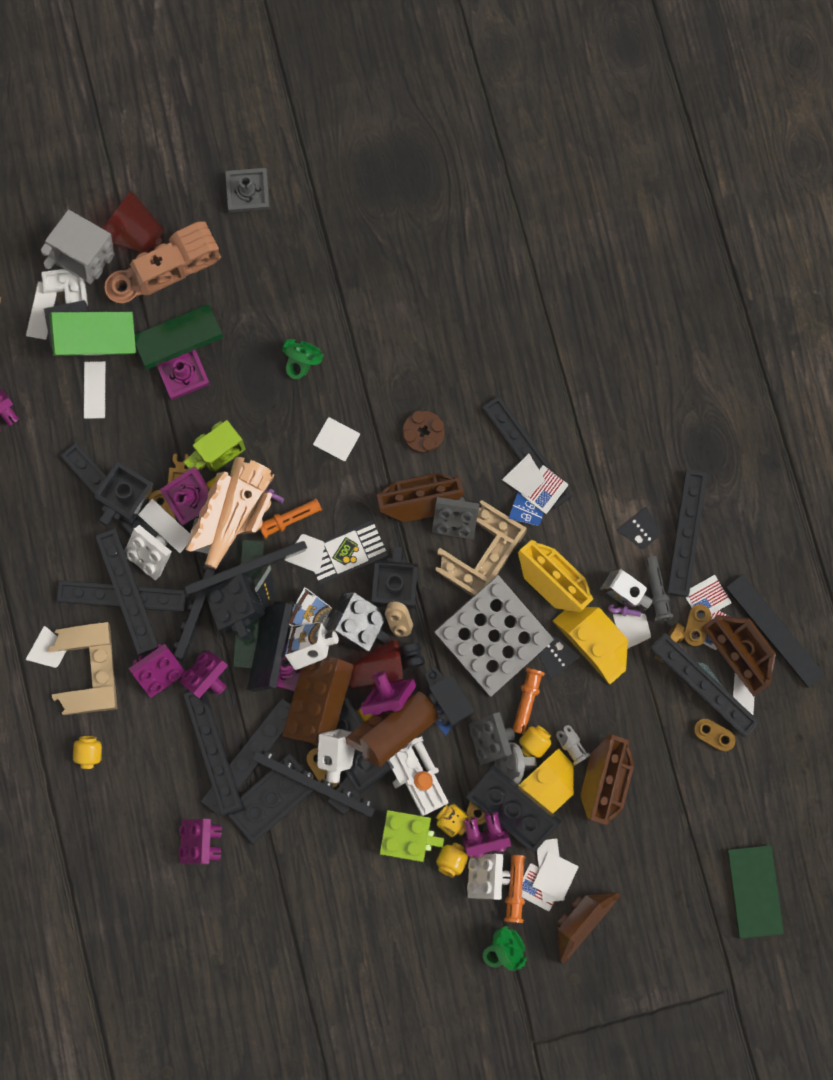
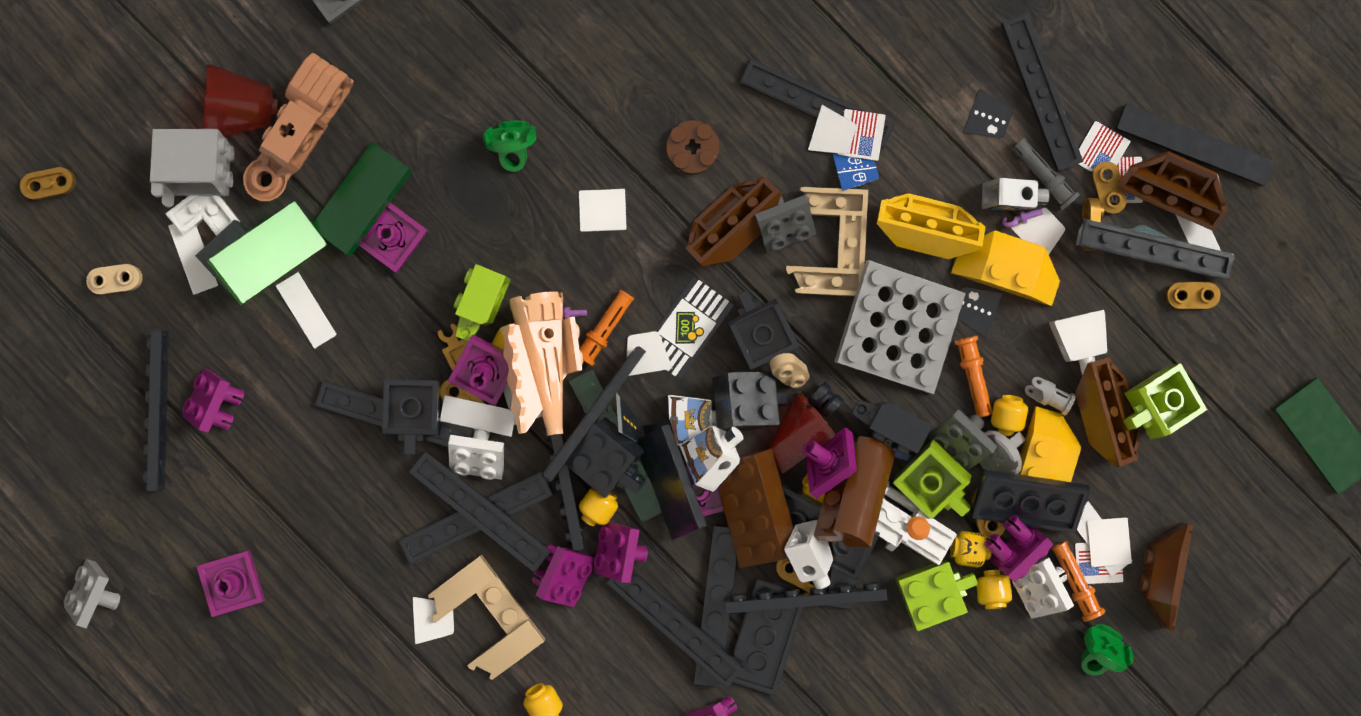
camera: 30 degrees left, 10 degrees up
none -> yellow head [579,487,618,526]
none -> lime hinge [893,439,972,519]
none -> white torso [1049,310,1107,375]
none -> lime hinge [1123,363,1207,439]

